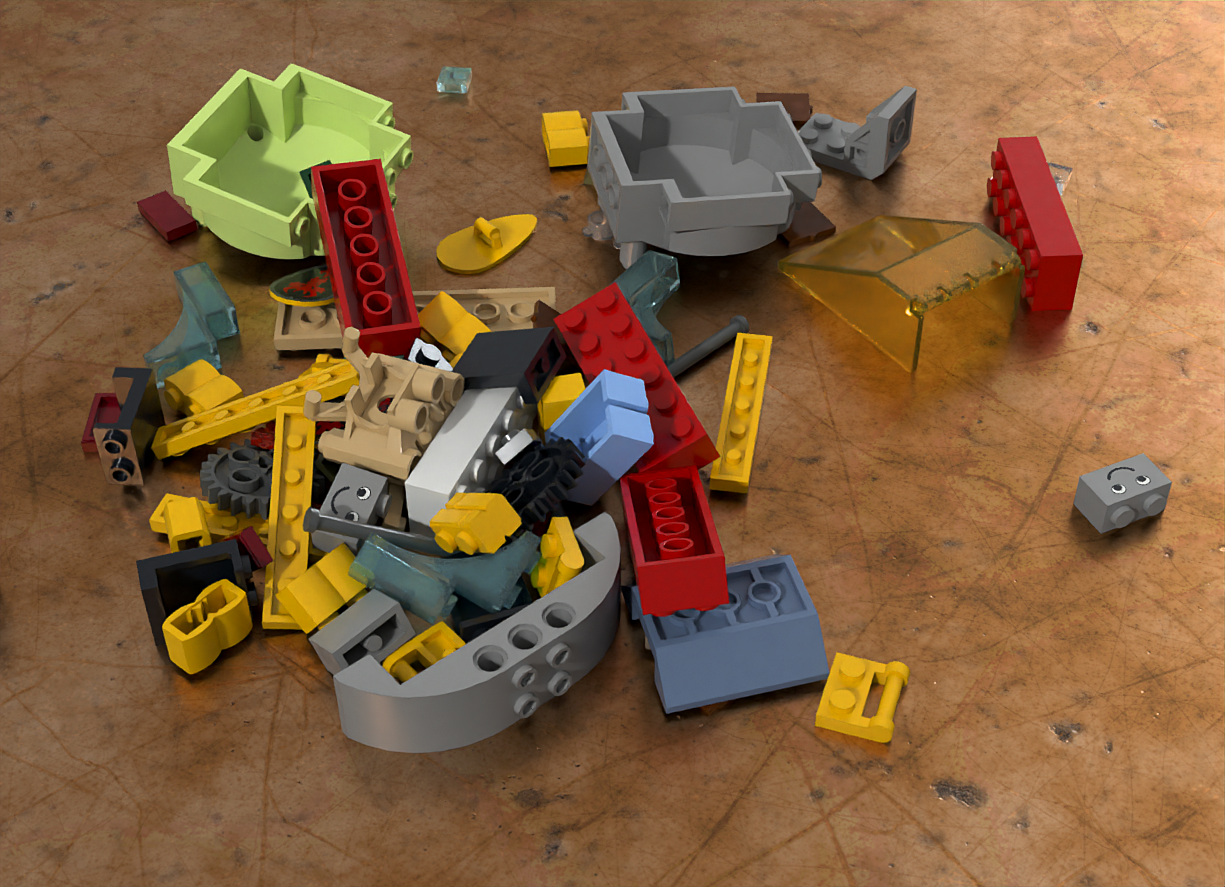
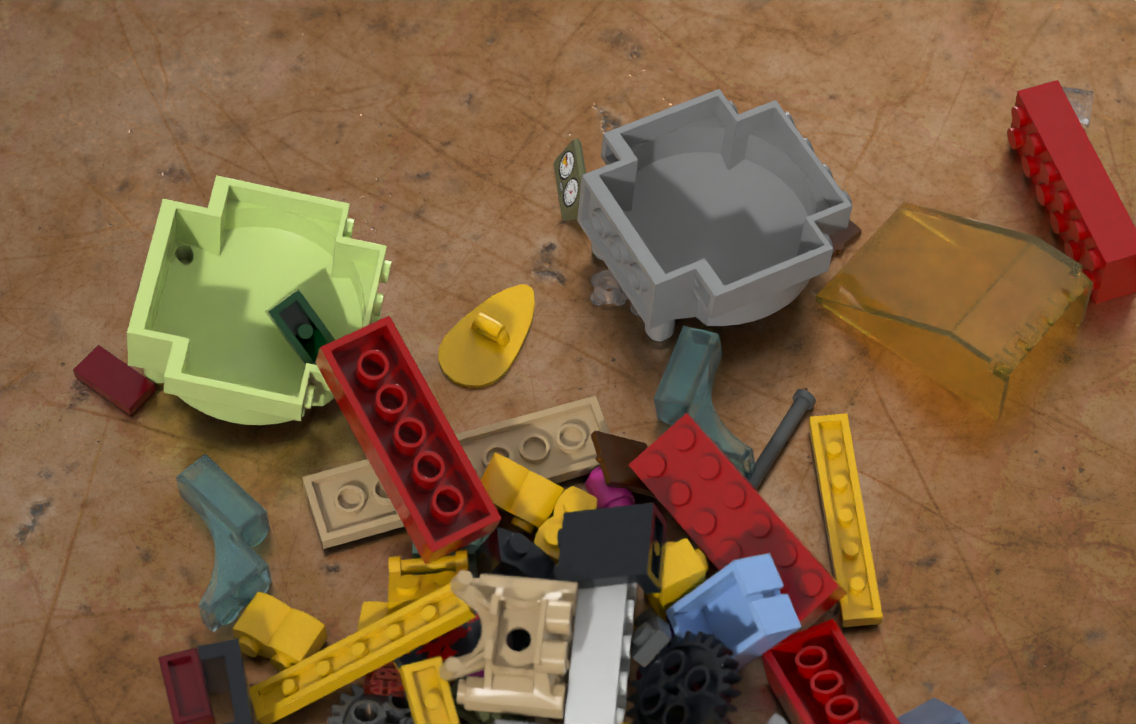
camera: 15 degrees left, 15 degrees up
shield [269,264,335,307] -> none
clear light blue tile [437,66,472,93] -> none
yellow brick [541,110,590,167] -> none
reddish brown piece [756,93,813,126] -> none
light grey bracket [799,86,917,180] -> none

